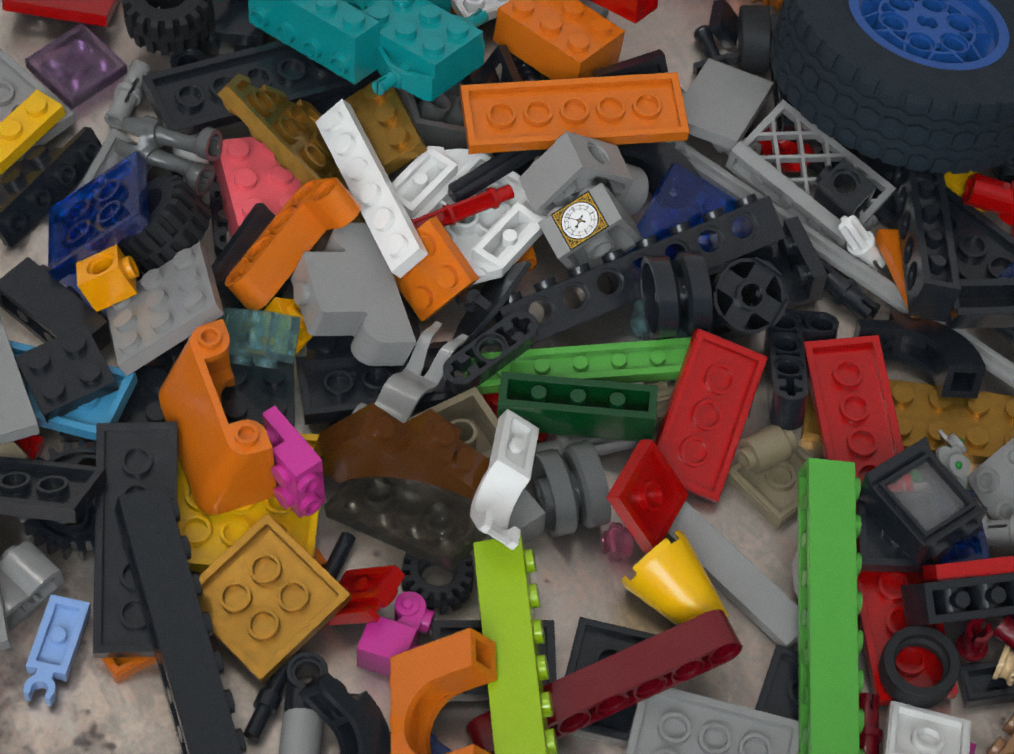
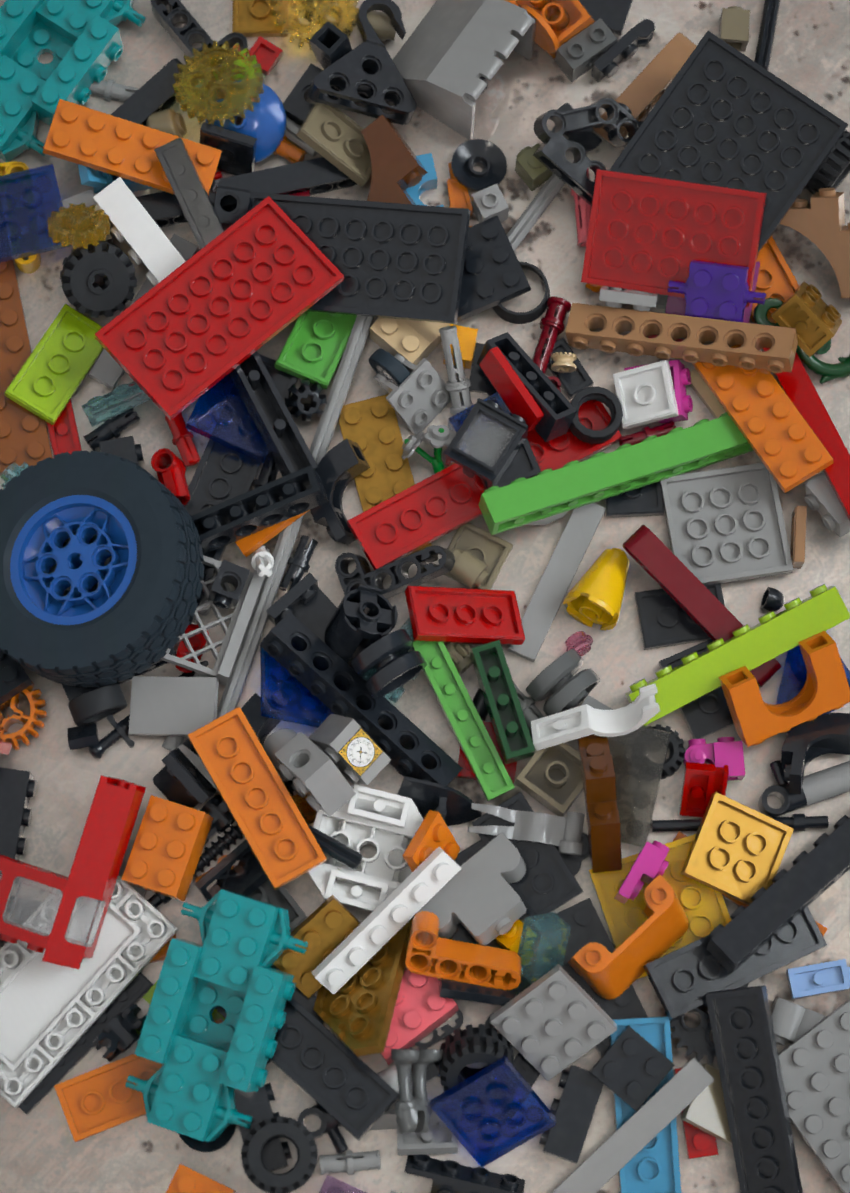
camera: 110 degrees left, 20 degrees up
light orange brick [76,244,139,312] -> none
red piece [410,184,514,229] -> none
black beam [443,311,538,394] -> none
red plate [606,439,689,553] -> none

